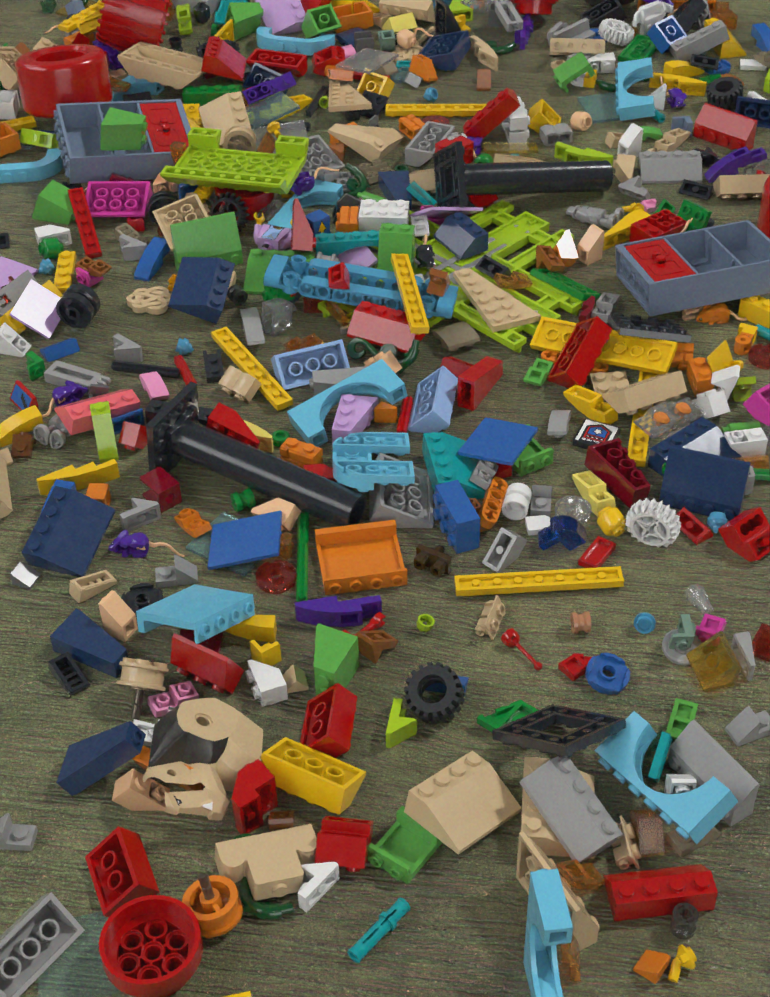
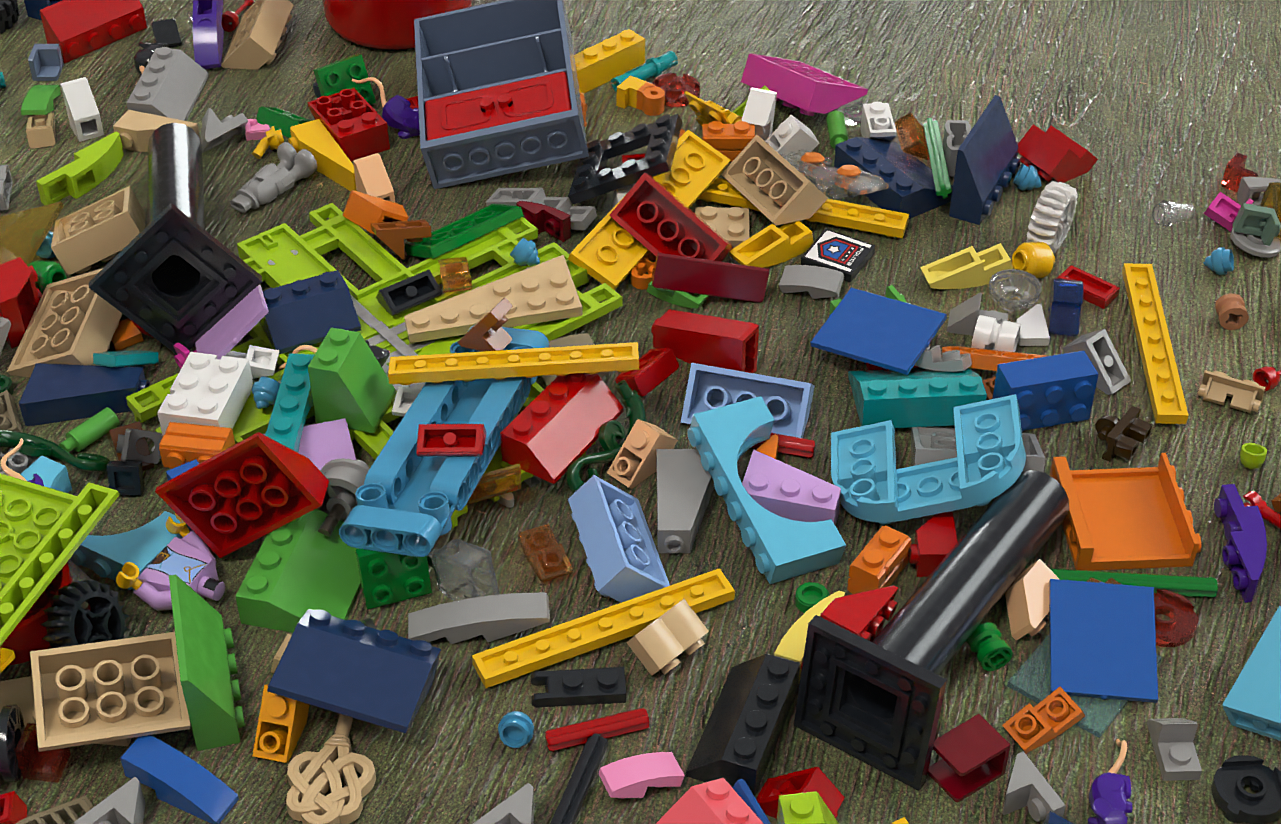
camera: 85 degrees left, 0 degrees up
dark red wedge [584,438,651,509] -> none
tan slope [646,128,691,152] -> none
red slope [676,507,714,545] -> none
black slope [678,179,714,201] -> none
none -> dark azure plate [510,238,540,266]
none -> dark red slope [652,253,769,303]

